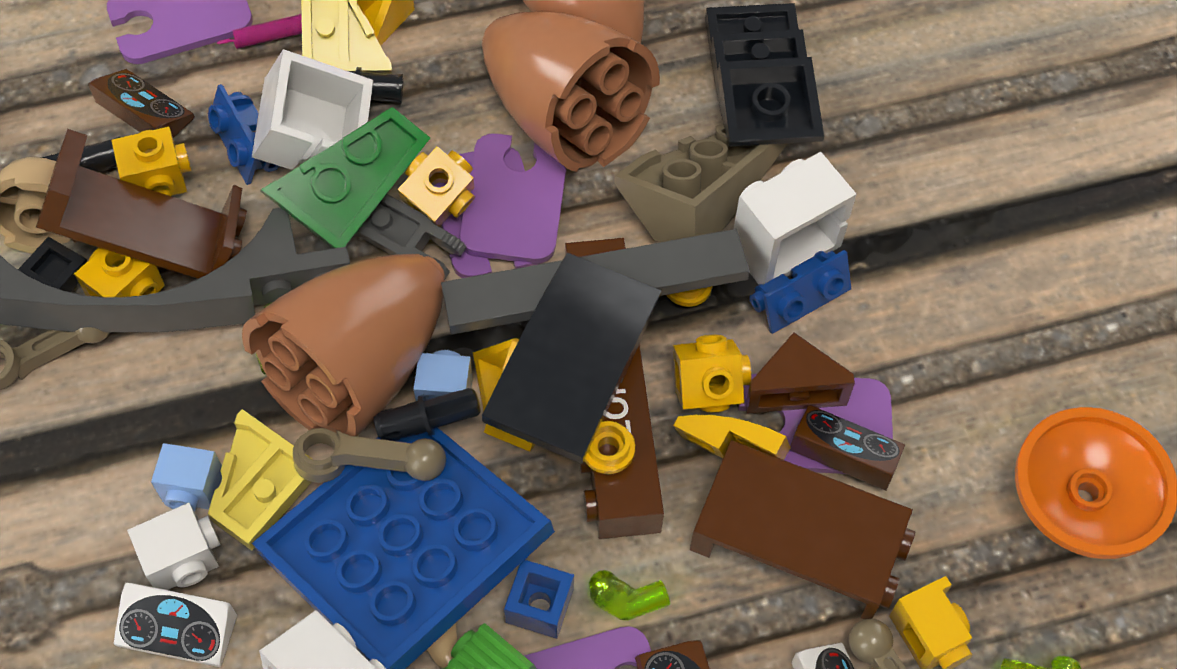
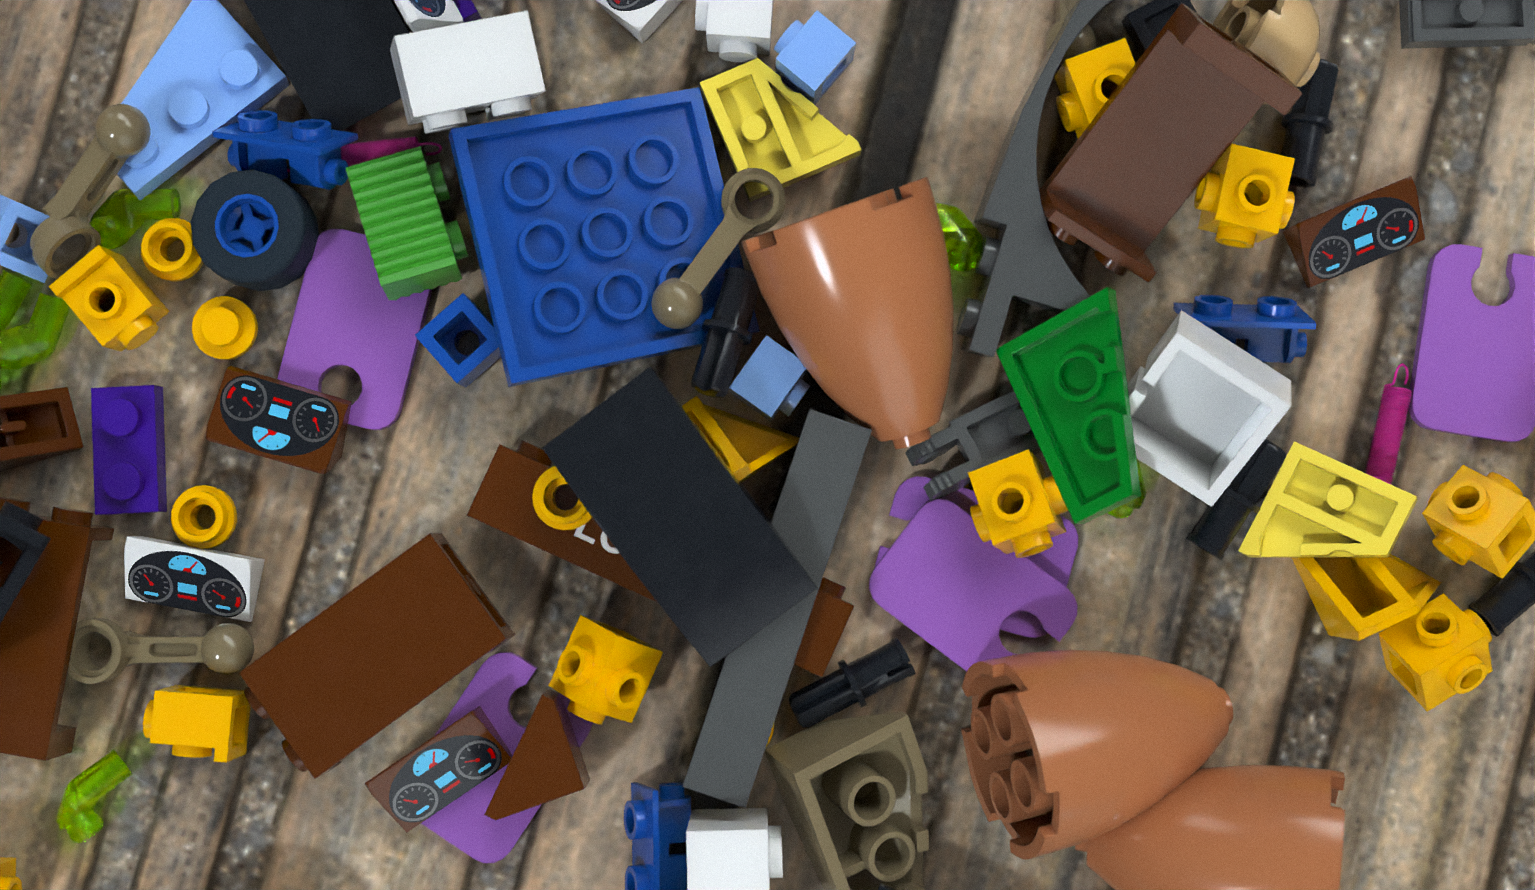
camera: 120 degrees right, 25 degrees up
clear neon green arm [588,570,670,621] -> none
yellow slope [673,415,791,460] -> none
none -> black axle [788,637,916,728]

